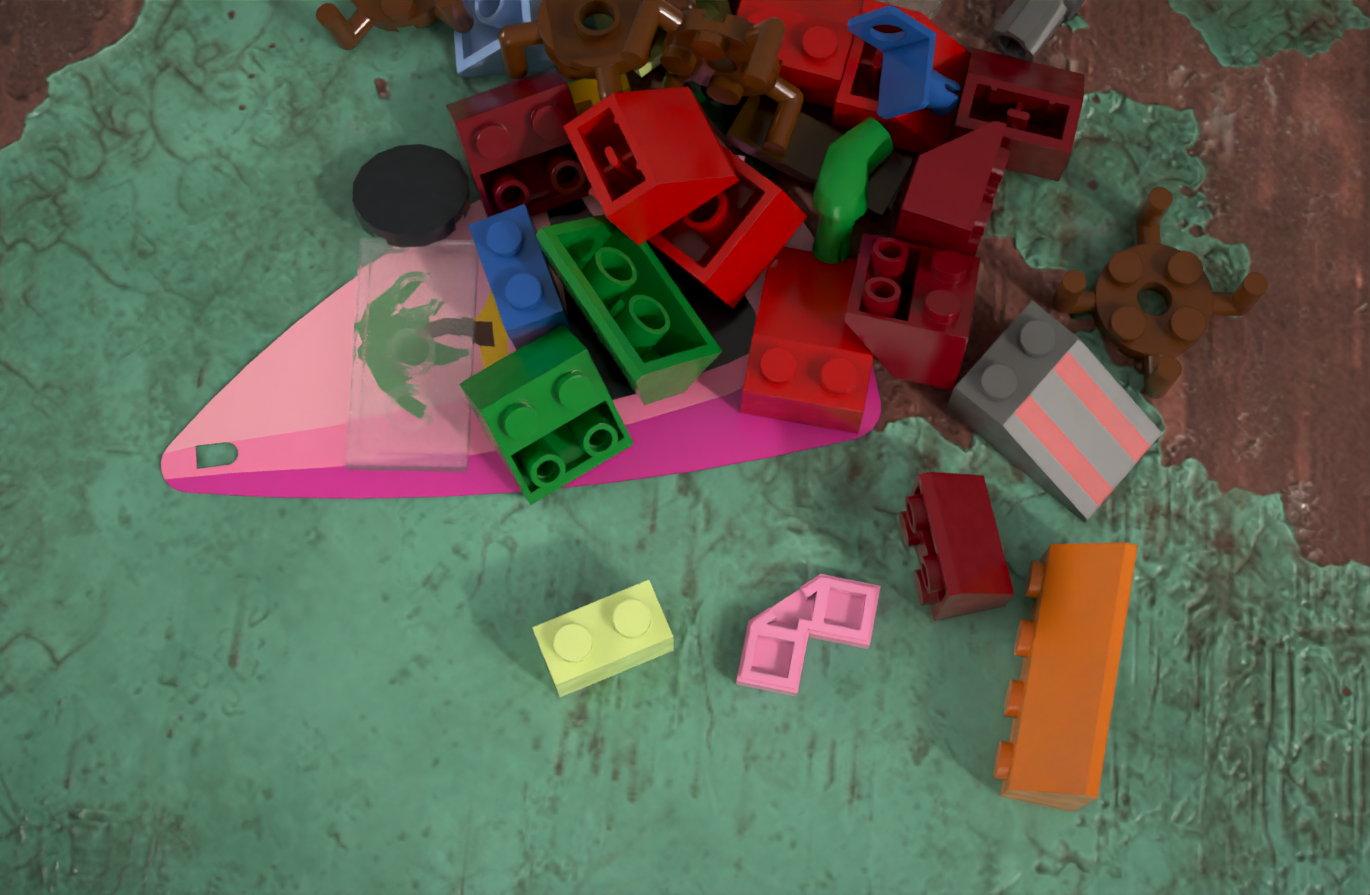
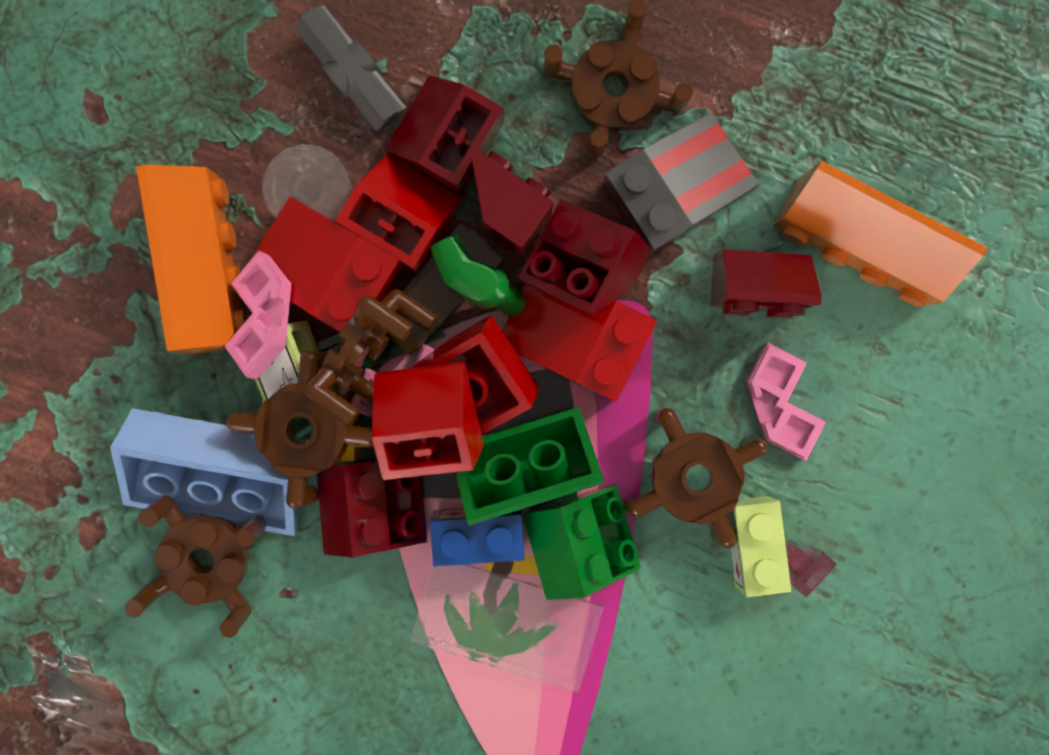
camera: 75 degrees left, 15 degrees up
black tile [352,144,470,248] -> none
blue bracket [847,6,962,119] -> none
none -> reddish brown plate [623,408,767,548]
none -> clear pink tile [785,541,837,597]

